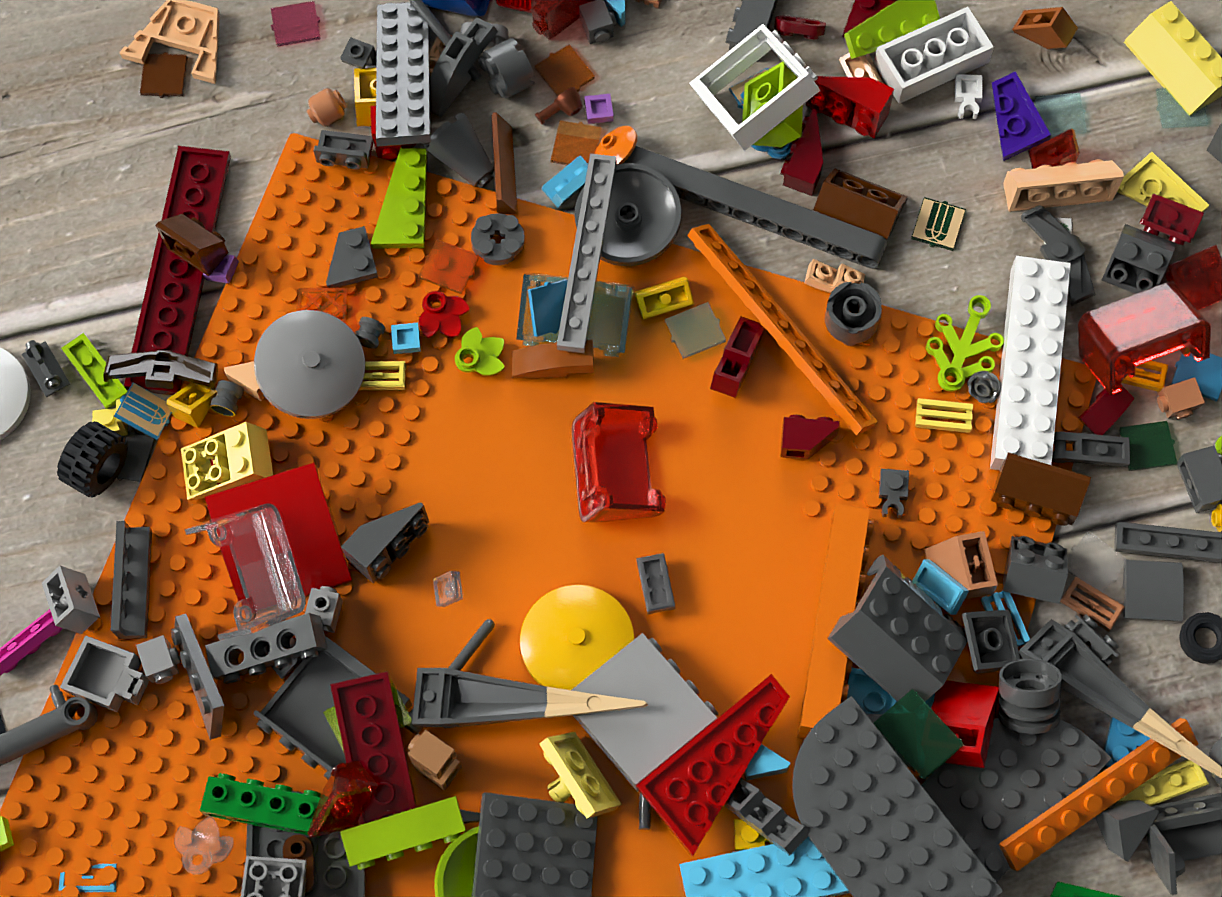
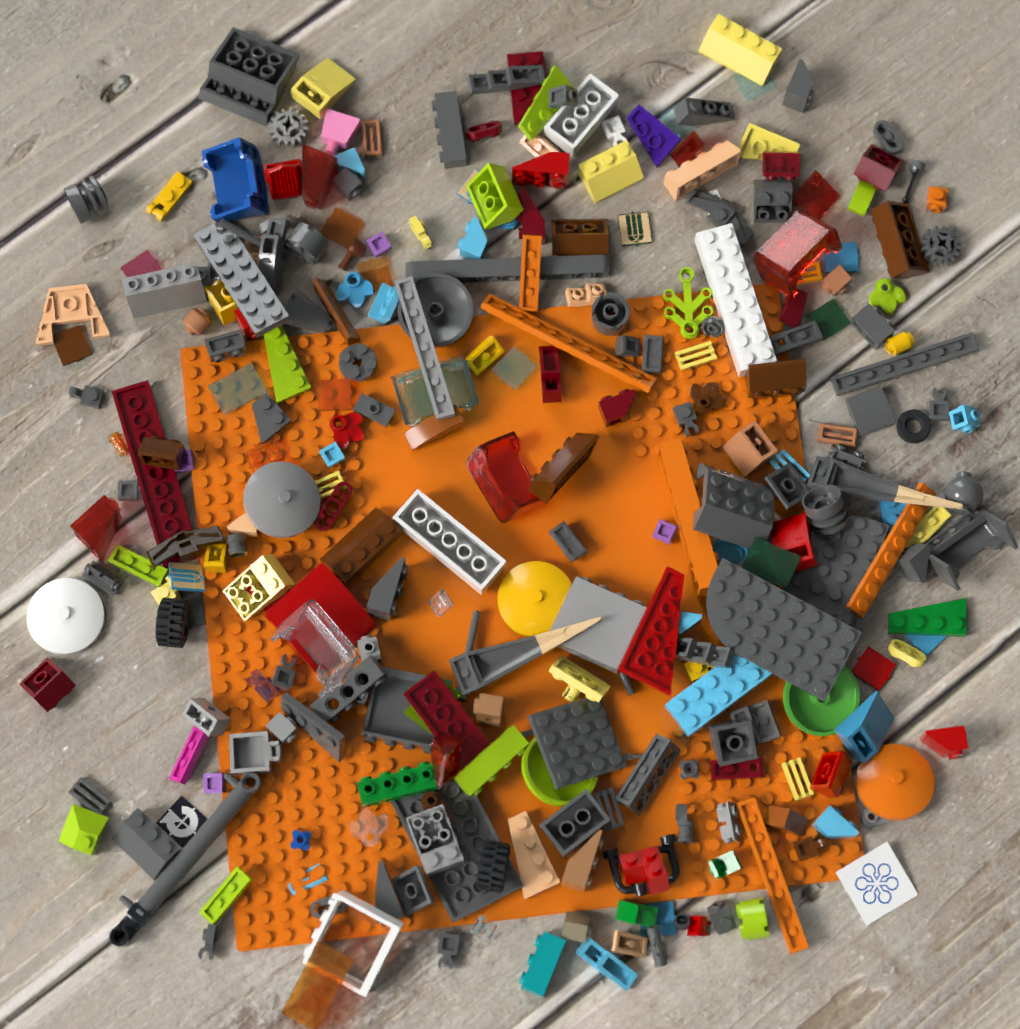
camera: 30 degrees left, 5 degrees up
dark grey fence [111,521,152,639] -> none
dark grey wheel [354,317,386,349] -> none
lime plate [455,327,505,376] -> none
dark azure piece [528,279,568,336] -> none
orange dish [595,126,637,165] -> none
white window [689,24,820,151] -> none
medium azure tile [912,559,969,615] -> none
dark grey slope [1003,536,1068,604] -> none
dark orange slope [1012,7,1078,49] -> none
none -> dark grey plate [68,385,104,409]
none -> clear red slope [70,494,122,562]
none -> clear orange pin [108,432,129,457]
none -> flat silver plate [118,481,138,501]
none -> light grey panel [122,262,207,319]
none -> medium lavender plate [204,773,225,794]
none -> clear light blue piece [208,363,267,415]
none -> plate [246,669,282,702]
none -> dark grey plate [271,654,296,691]
none -> blue plate [290,830,312,851]
none -> dark red beam [314,482,353,531]
none -> reddish brown slope [320,507,402,587]
none -> dark azure plate [336,272,373,308]
none -> dark grey plate [353,393,396,428]
none -> white brick [393,489,507,595]
none -> light yellow plate [409,215,432,250]
none -> medium azure slope [458,217,487,259]
none -> orange plate [519,235,542,311]
none -> reddish brown slope [529,433,600,504]
none -> dark grey bracket [548,84,578,109]
none -> light yellow slope [577,140,644,204]
none -> dark grey slope [616,335,639,357]
none -> flat silver tile [642,335,663,374]
none -> medium lavender tile [652,519,678,545]
none -> dark grey slope [674,97,735,126]
none -> reddish brown plate [690,382,726,414]

